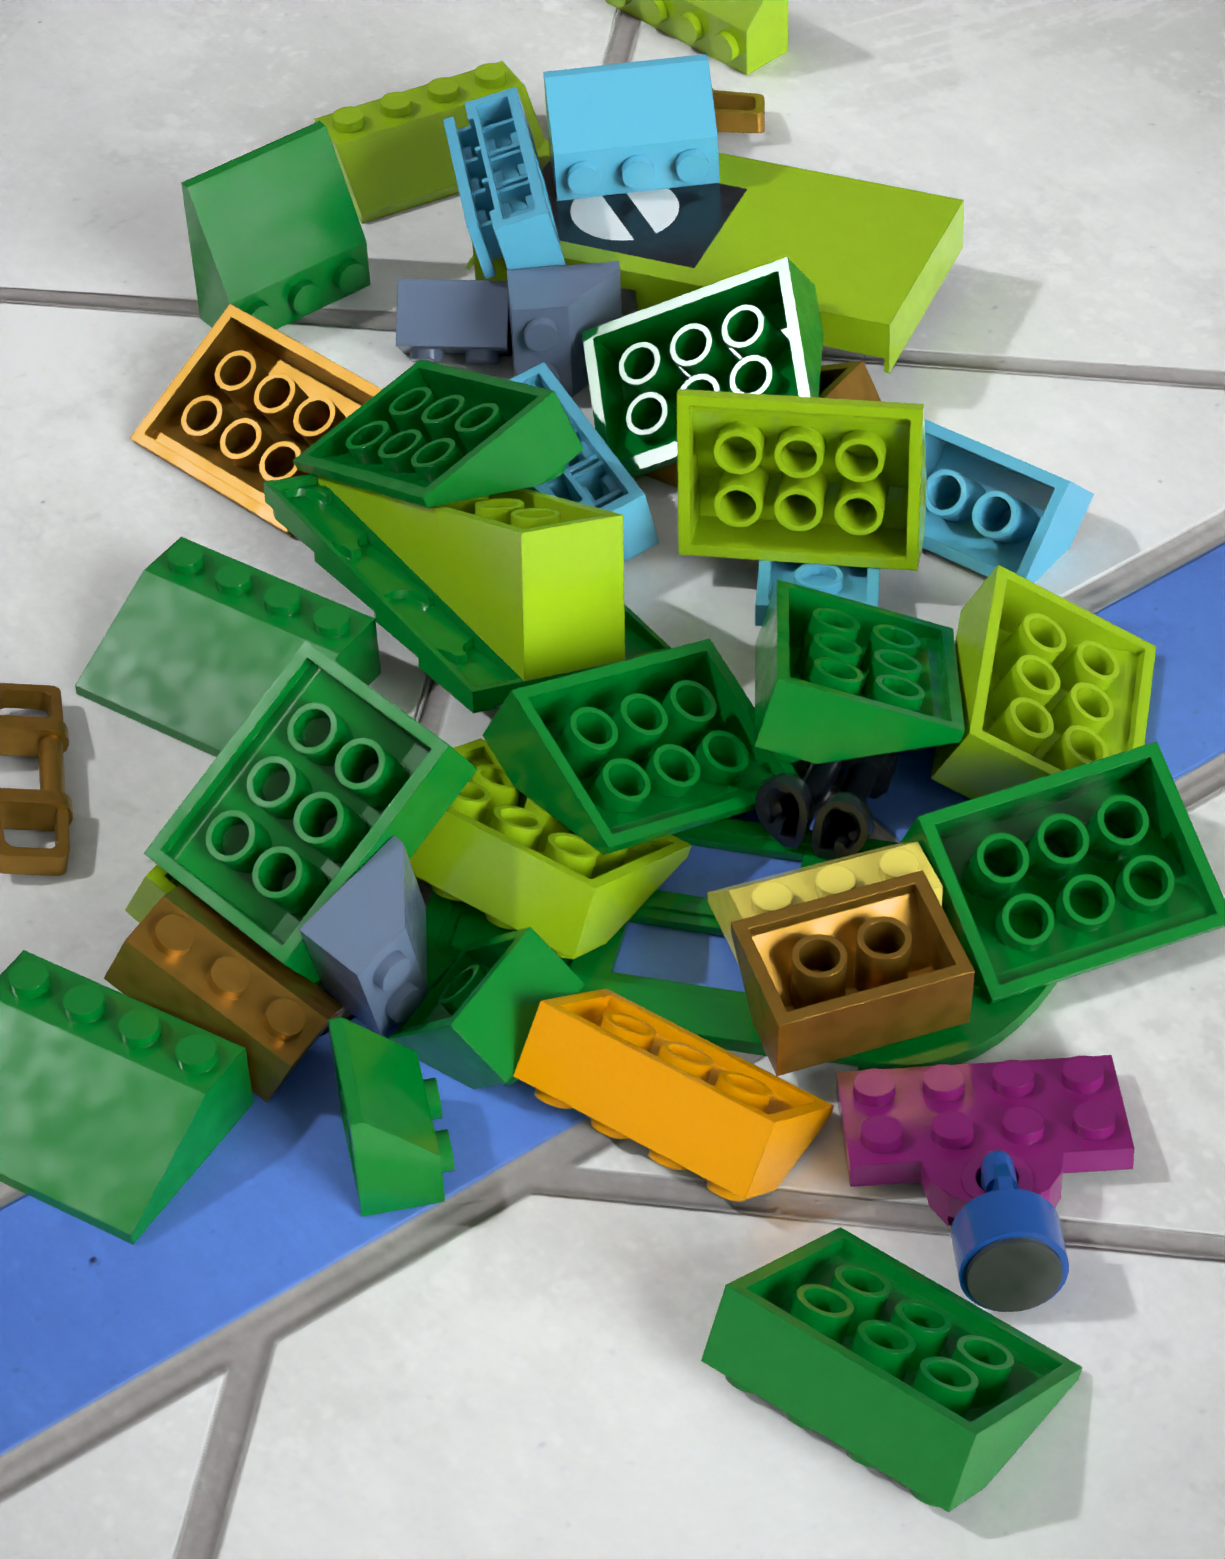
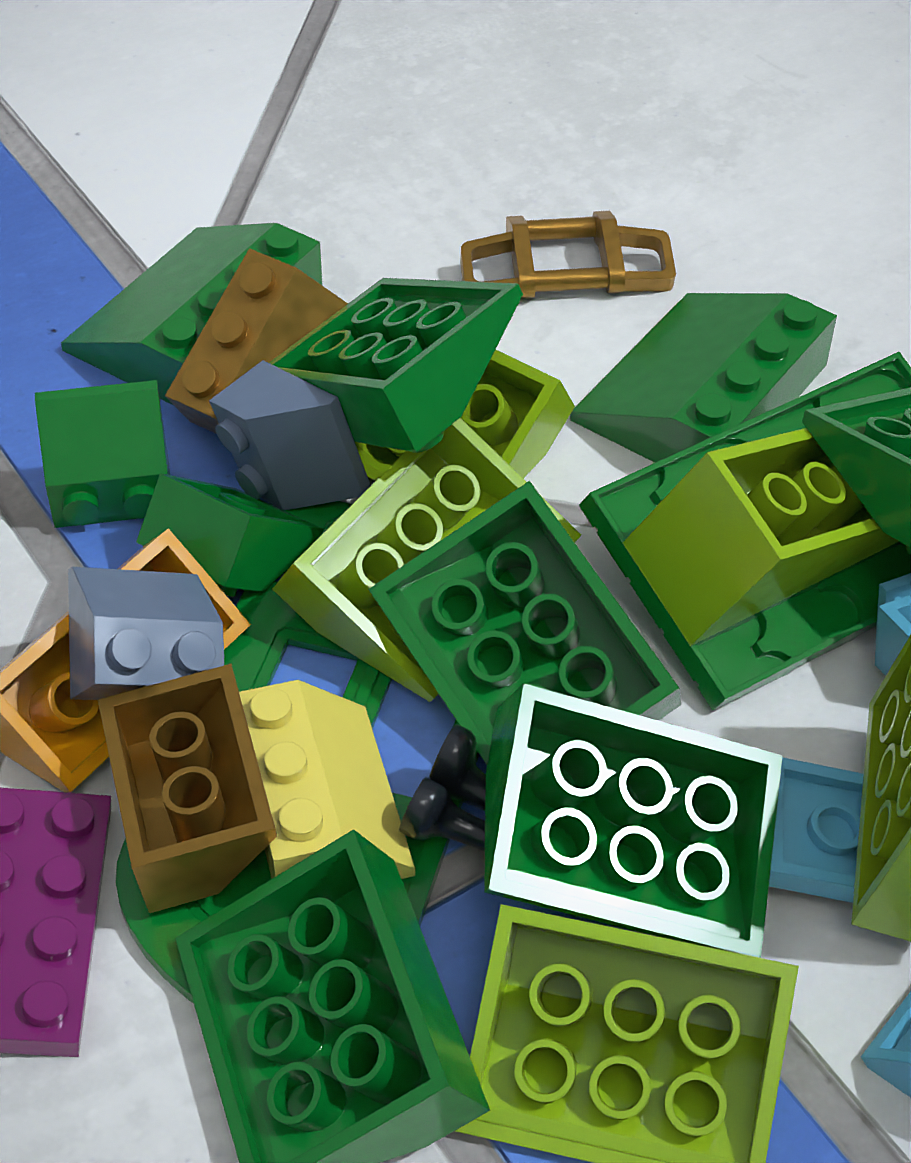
camera: 90 degrees right, 5 degrees up
none -> sand blue slope [68,567,224,700]

